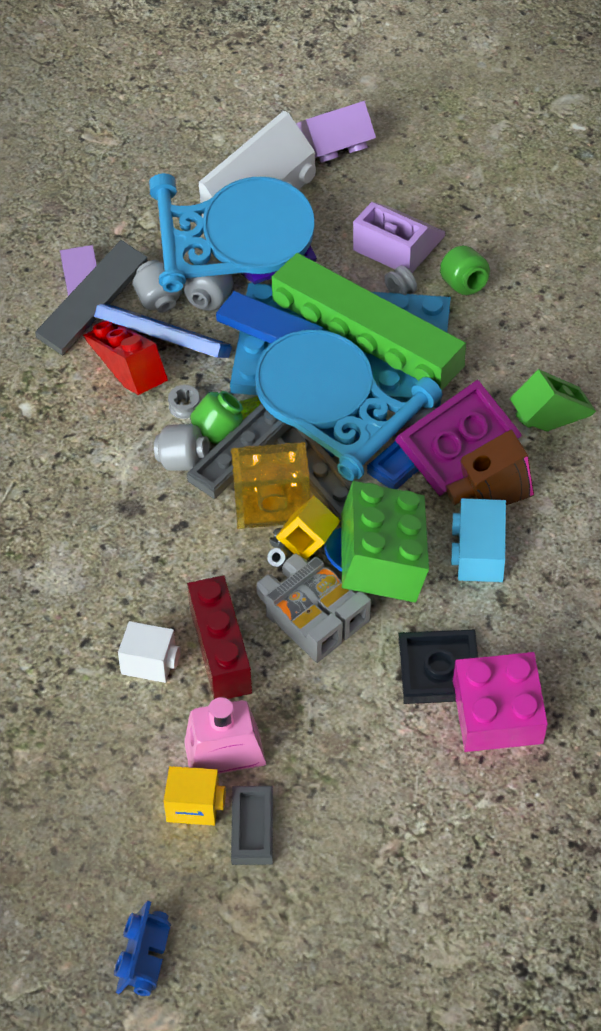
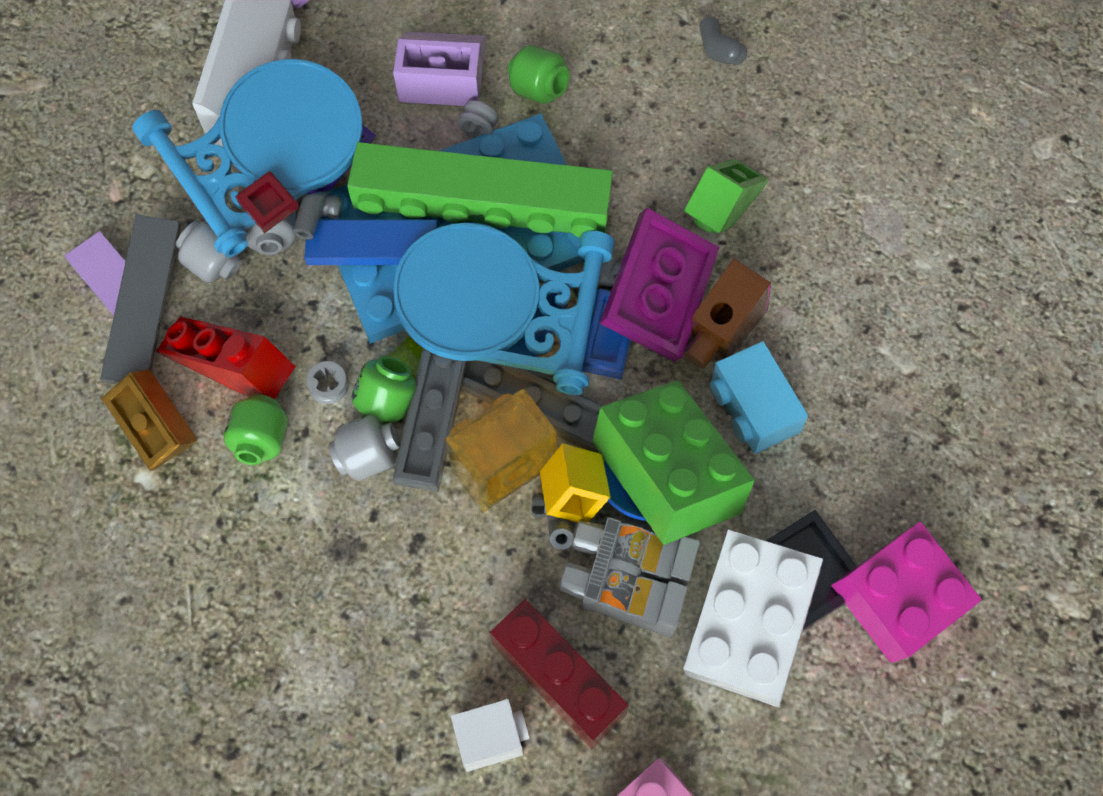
camera: 30 degrees left, 15 degrees up
tile [94,304,232,358] -> none
none -> pearl gold slope [101,370,197,471]
none -> bright green head [224,395,288,465]
none -> dark red tile [235,171,299,234]
none -> dark grey arm [292,191,343,240]
none -> white brick [683,530,823,708]

